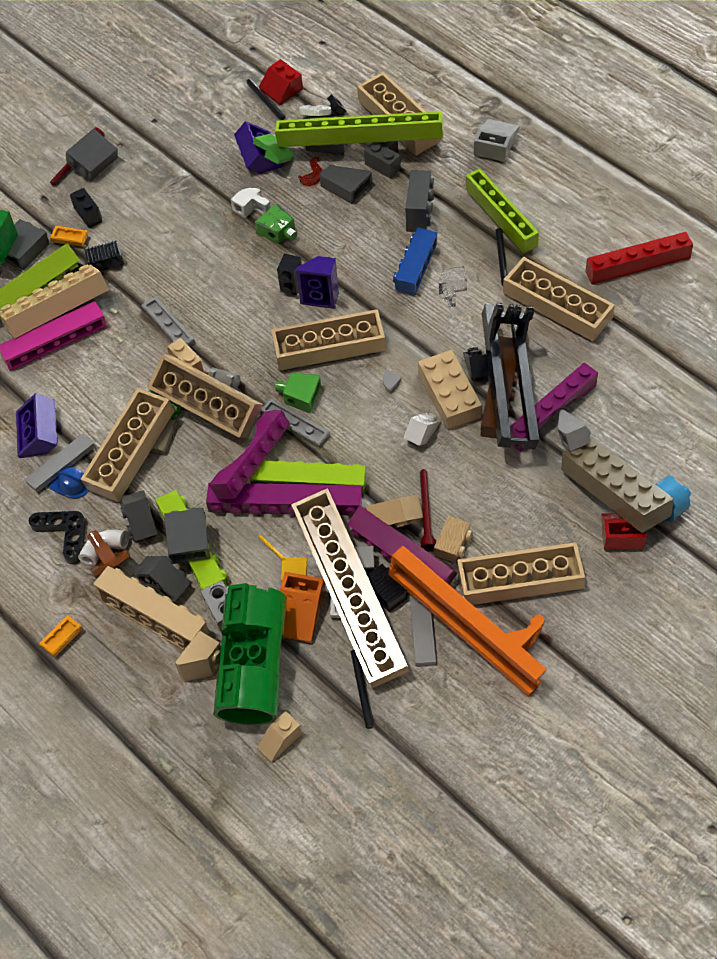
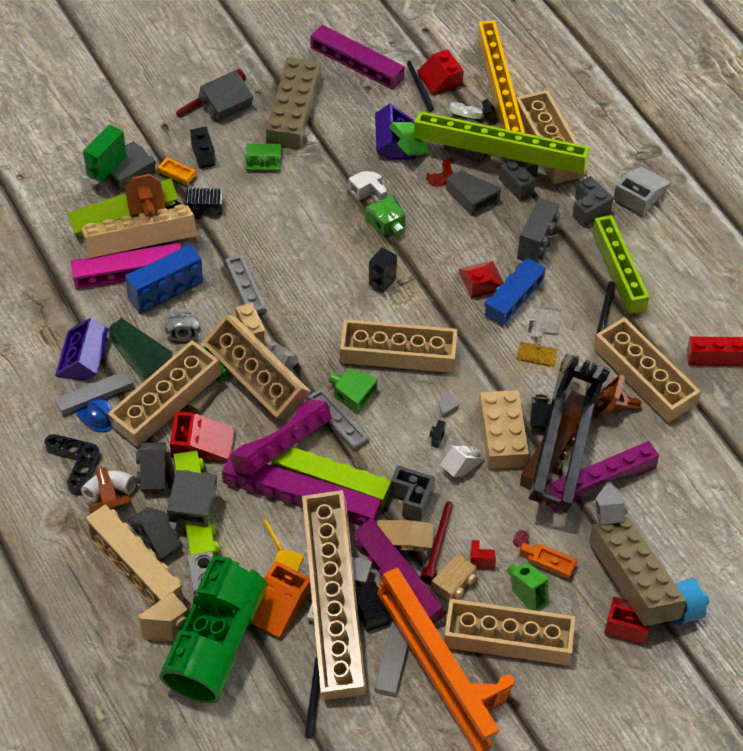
camera: 10 degrees right, 5 degrees down
light orange plate [39,615,83,658] -> none
tan slope [257,711,302,763] -> none
dark purple slope [296,256,339,309] -> none
none -> clear green slope [108,318,173,382]
none -> dark orange piece [125,174,166,218]
none -> blue brick [125,244,203,314]
none -> light grey piece [165,309,201,341]
none -> slope [170,412,235,461]
none -> bright green hinge [245,143,282,171]
none -> dark tan brick [266,57,321,149]
none -> magenta brick [310,25,405,90]
none -> dark grey brick [390,465,435,522]
none -> black plate [429,420,446,448]
none -> red slope [459,261,504,298]
none -> red panel [470,540,496,569]
none -> yellow brick [477,20,525,133]
none -> bright green torso [507,563,549,611]
none -> clear pink hinge [513,530,530,547]
none -> clear yellow tile [516,342,558,368]
none -> orange hinge [519,542,577,580]
none -> dark grey brick [572,176,613,227]
none -> dark orange piece [594,374,642,419]

